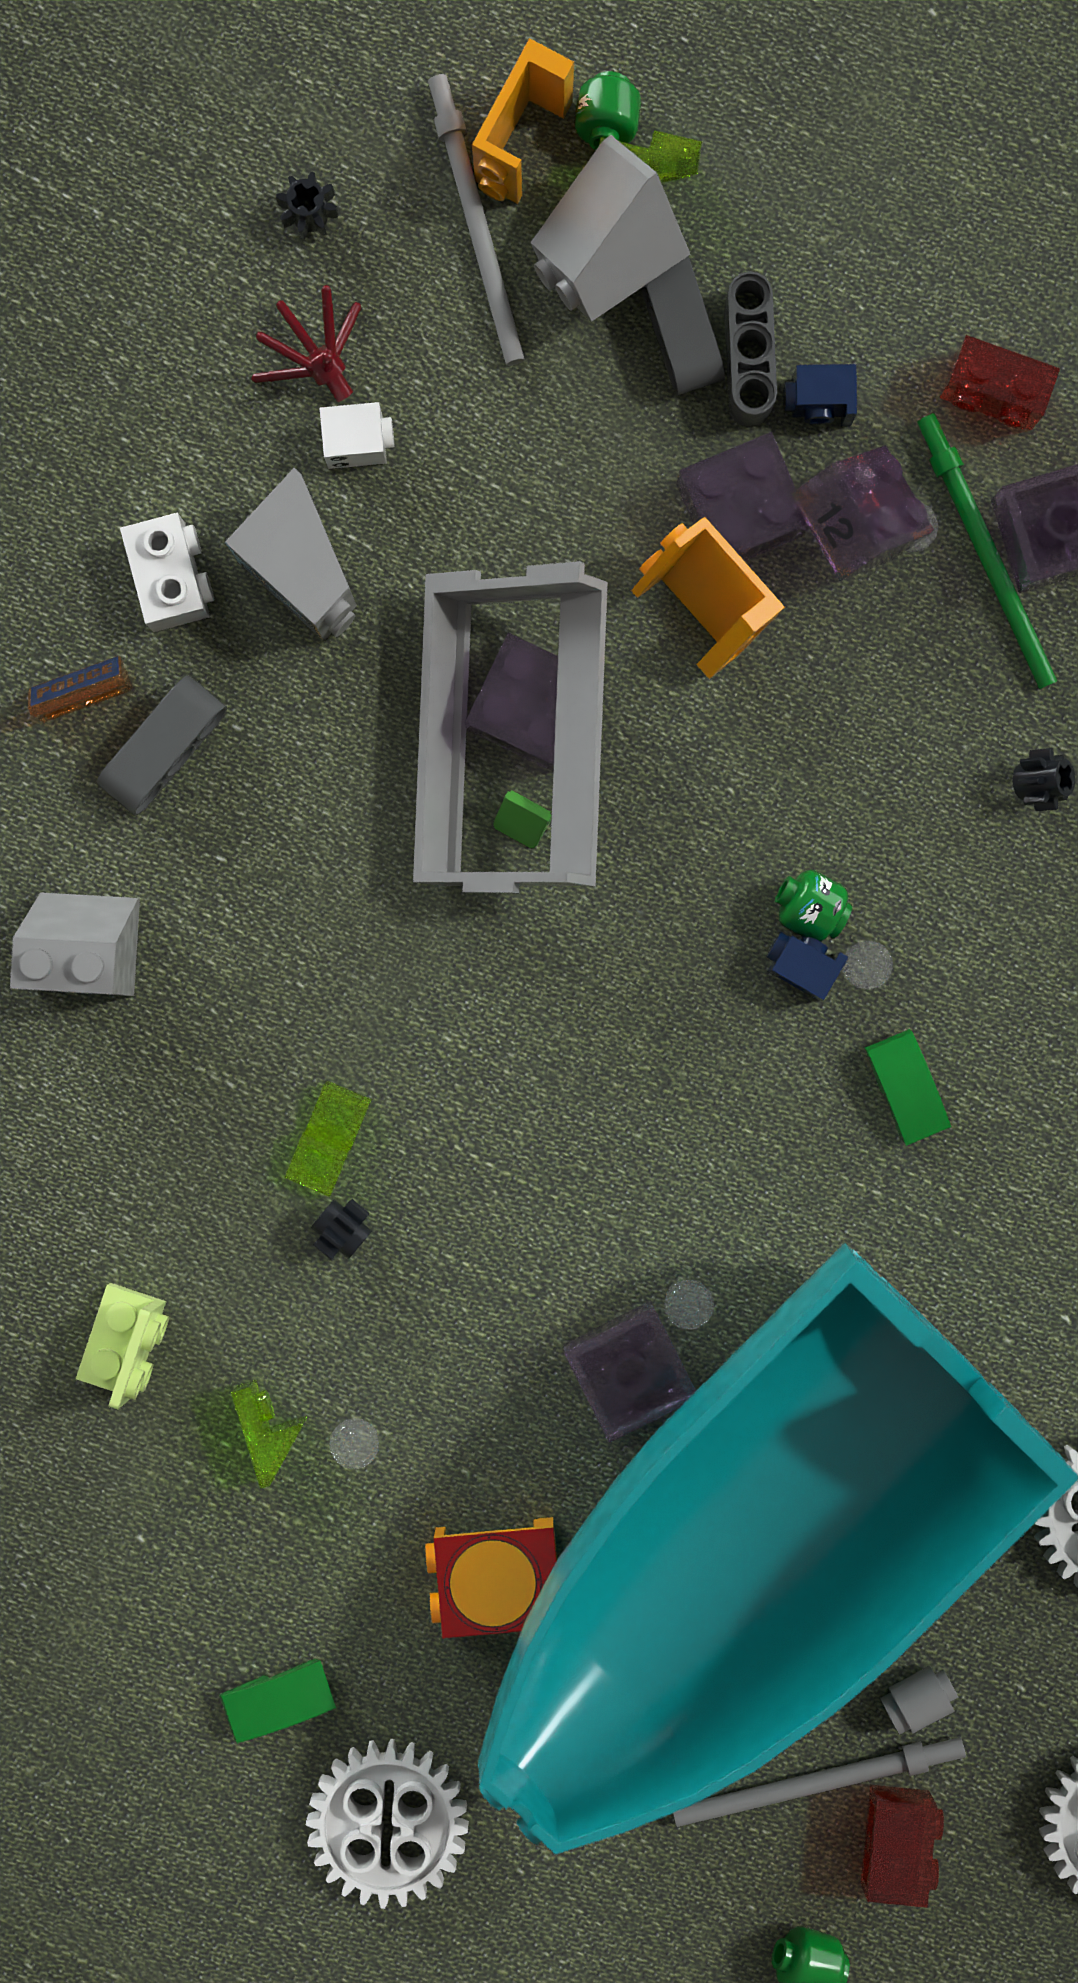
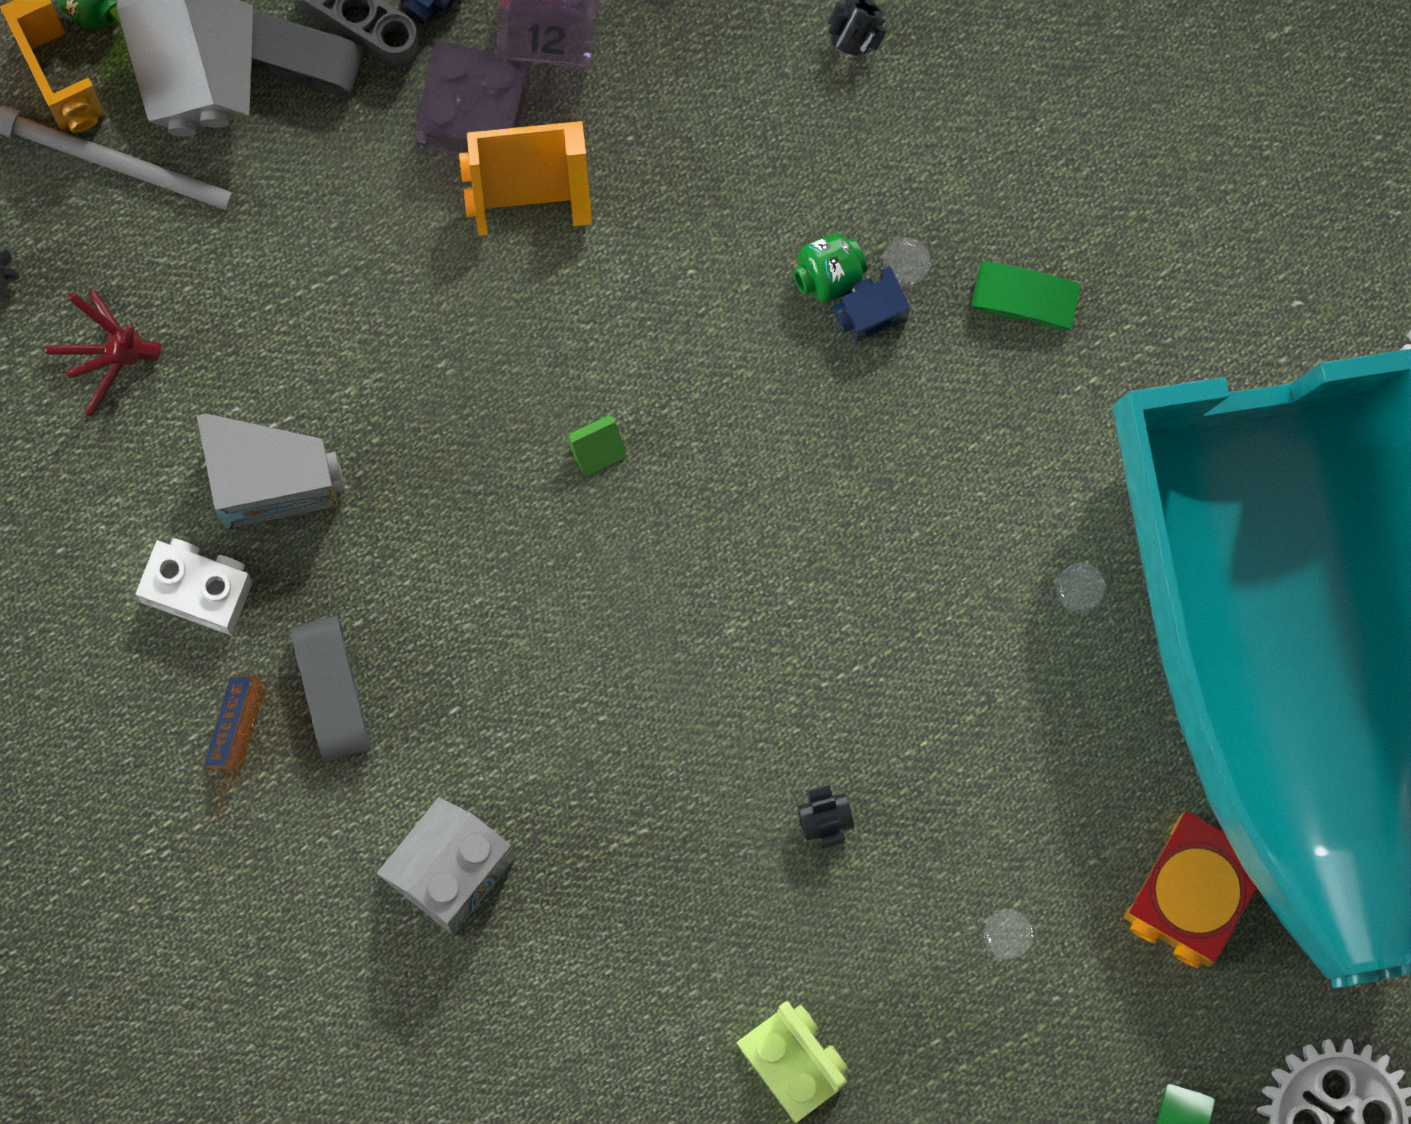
camera: 65 degrees left, 10 degrees down
clear neon green slope [231,1380,308,1489] -> none
clear neon green slope [284,1080,372,1197] -> none
white brick [320,402,394,469] -> none
light grey piece [413,561,608,893] -> none
clear purple brick [465,633,558,772] -> none
clear purple brick [563,1300,697,1443] -> none

